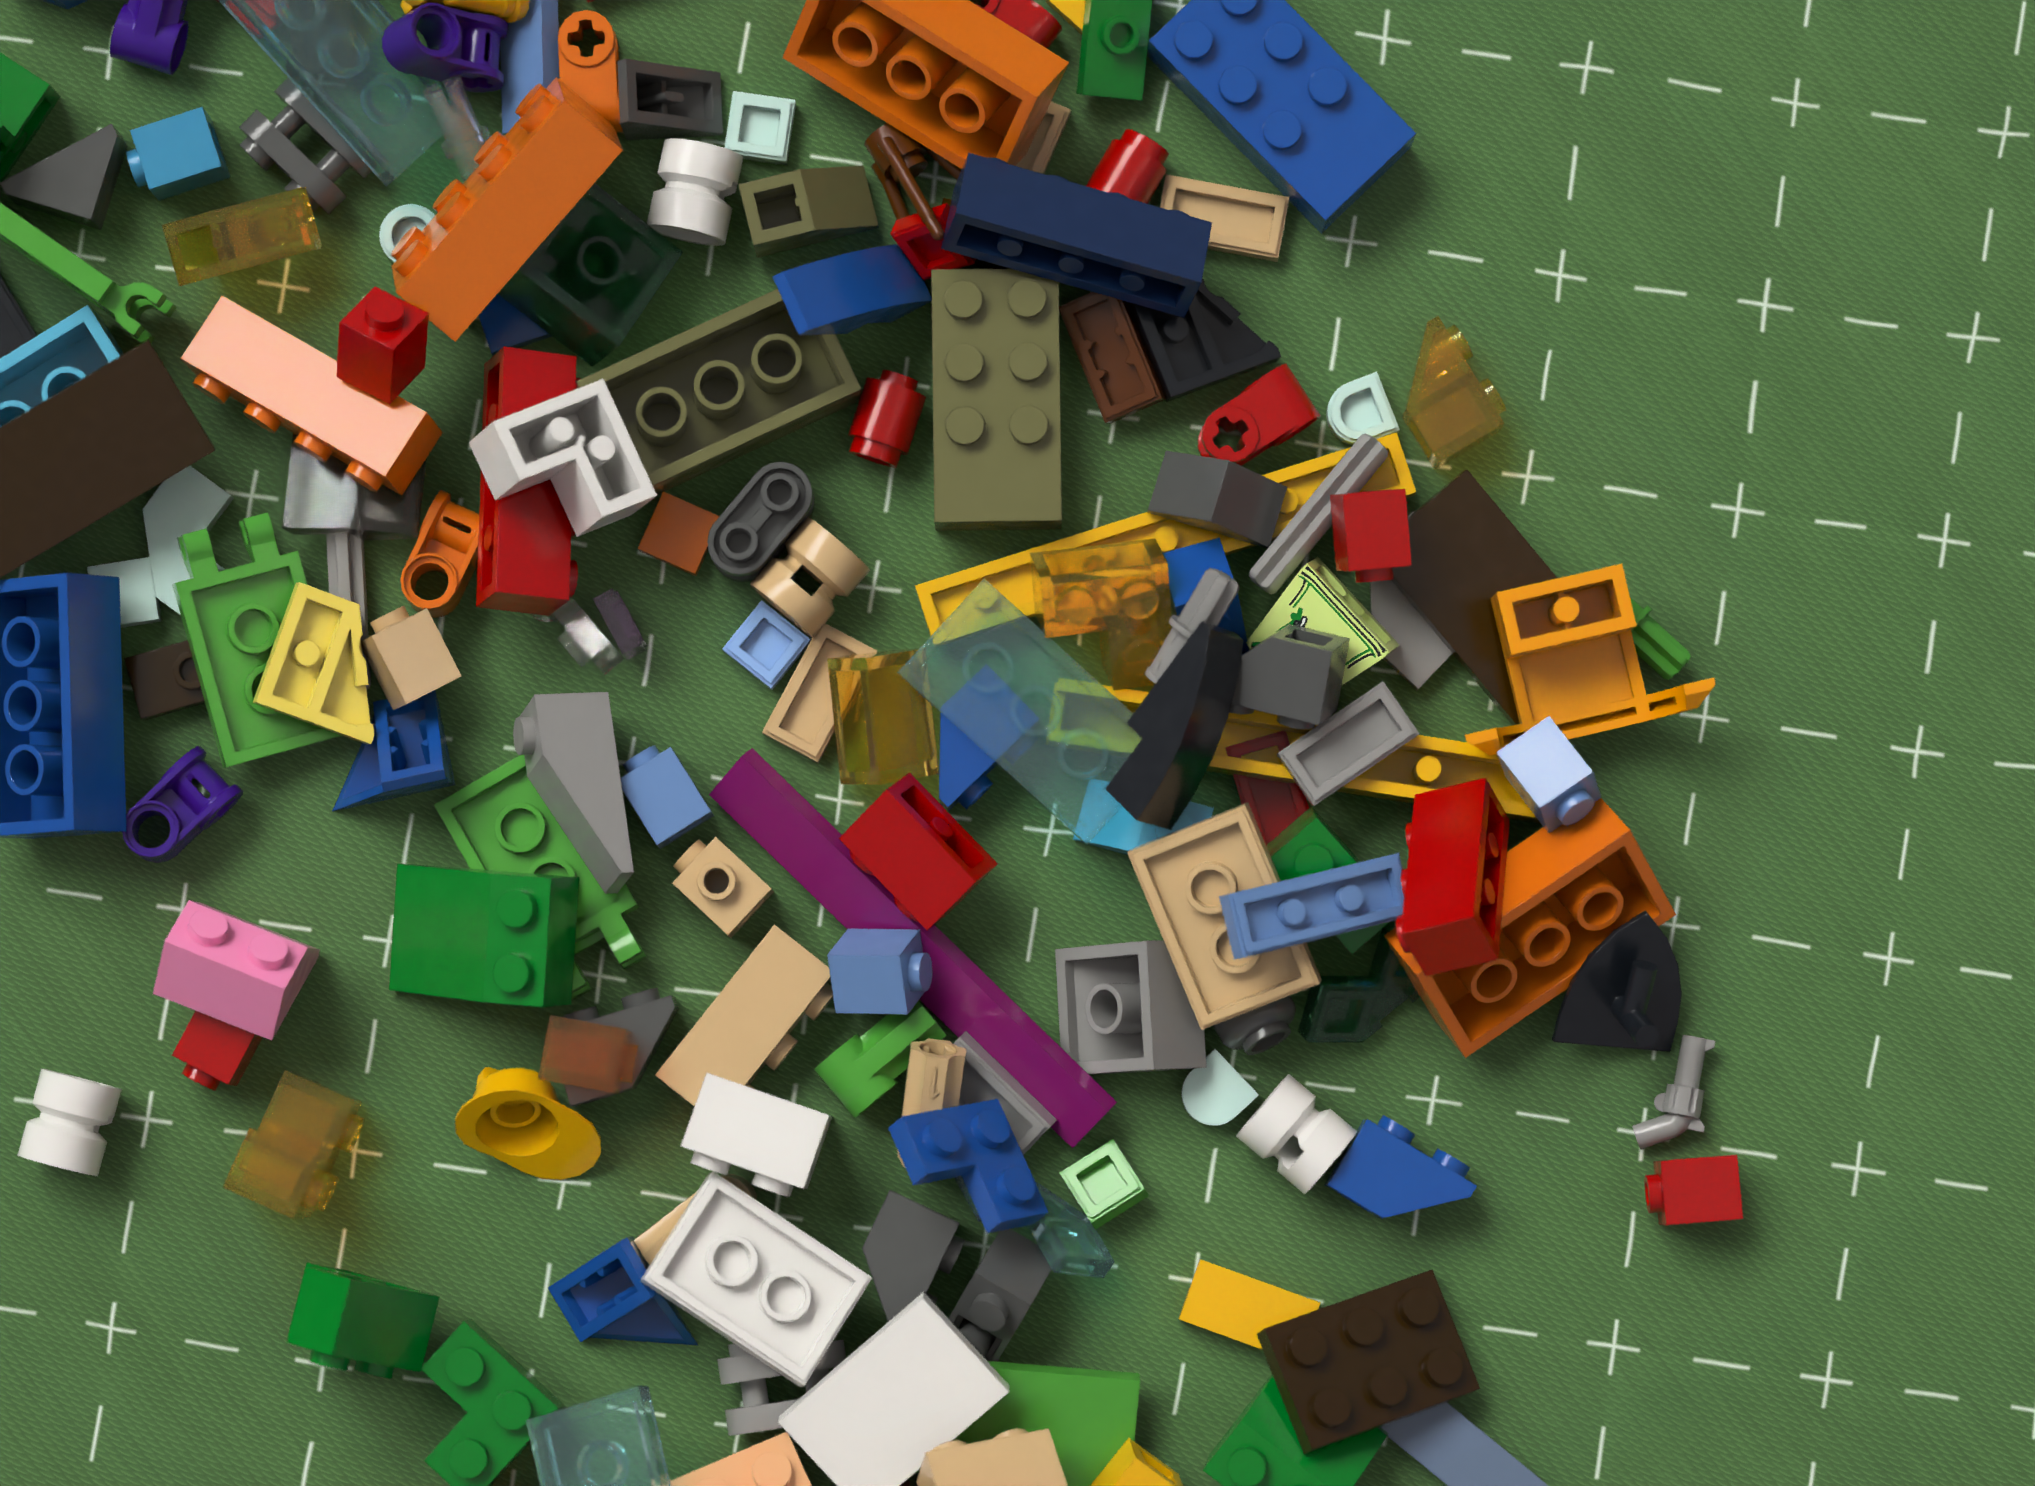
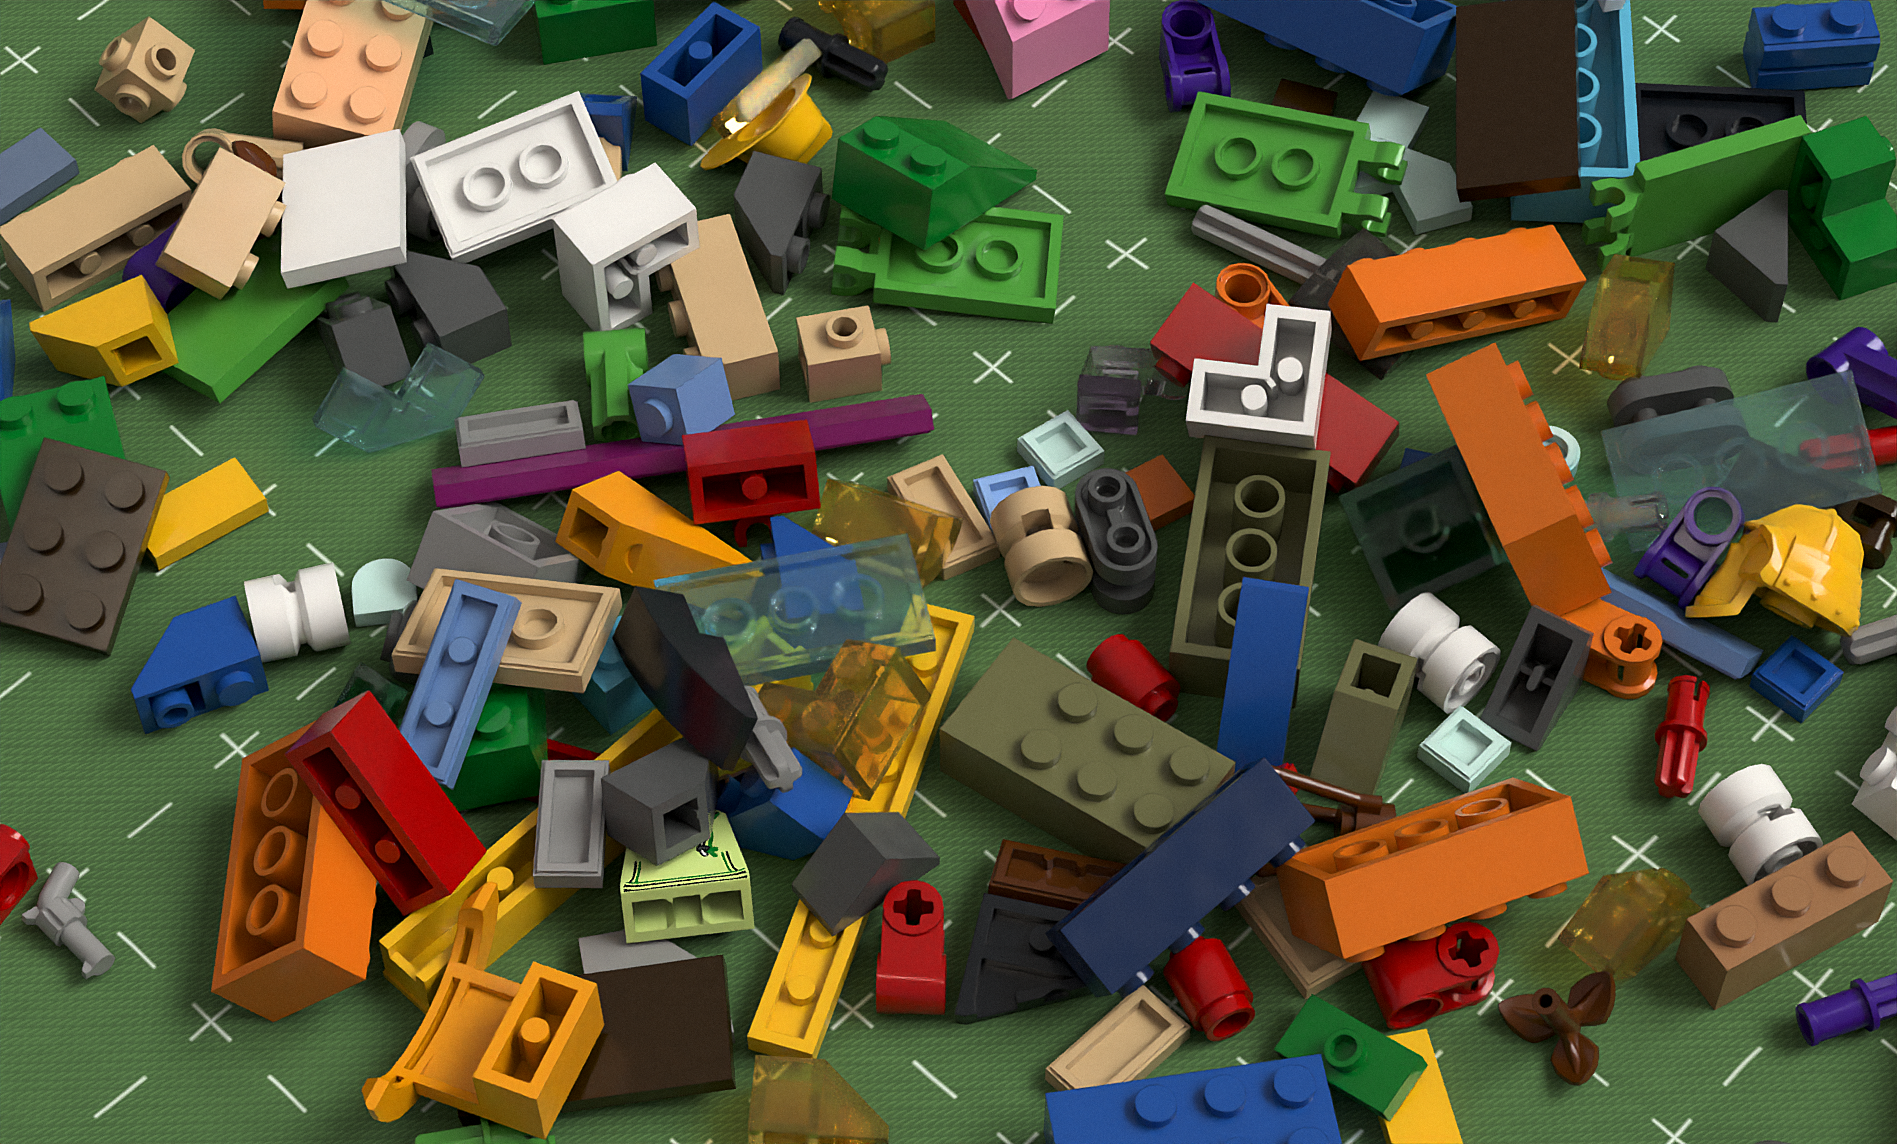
camera: 125 degrees right, 30 degrees down
dark azure brick [126,107,230,201] -> none
light yellow wing [253,582,374,745] -> none
blue slope [332,690,455,811] -> none
red brick [336,286,429,404] -> none
tan brick [361,606,462,710] -> none
light grey slope [513,692,634,894] -> none
clear orange brick [538,1015,639,1094] -> none
medium blue brick [621,745,714,849] -> none
blue plate [888,1099,1049,1233] -> none
tan piece [897,1038,966,1167] -> none
tile [1060,1139,1149,1230] -> none
light grey axle [1249,433,1388,595] -> none
light aqua tile [1326,372,1400,445] -> none
red brick [1330,489,1412,583] -> none
brick [1496,716,1601,833] -> none
black shield [1552,910,1682,1052] -> none
none -> light orange slope [555,471,763,624]
none -> blue brick [640,1,763,146]
none -> clear yellow tile [710,38,822,139]
none -> black axle [778,17,888,92]
none -> light aqua tile [1017,410,1104,489]

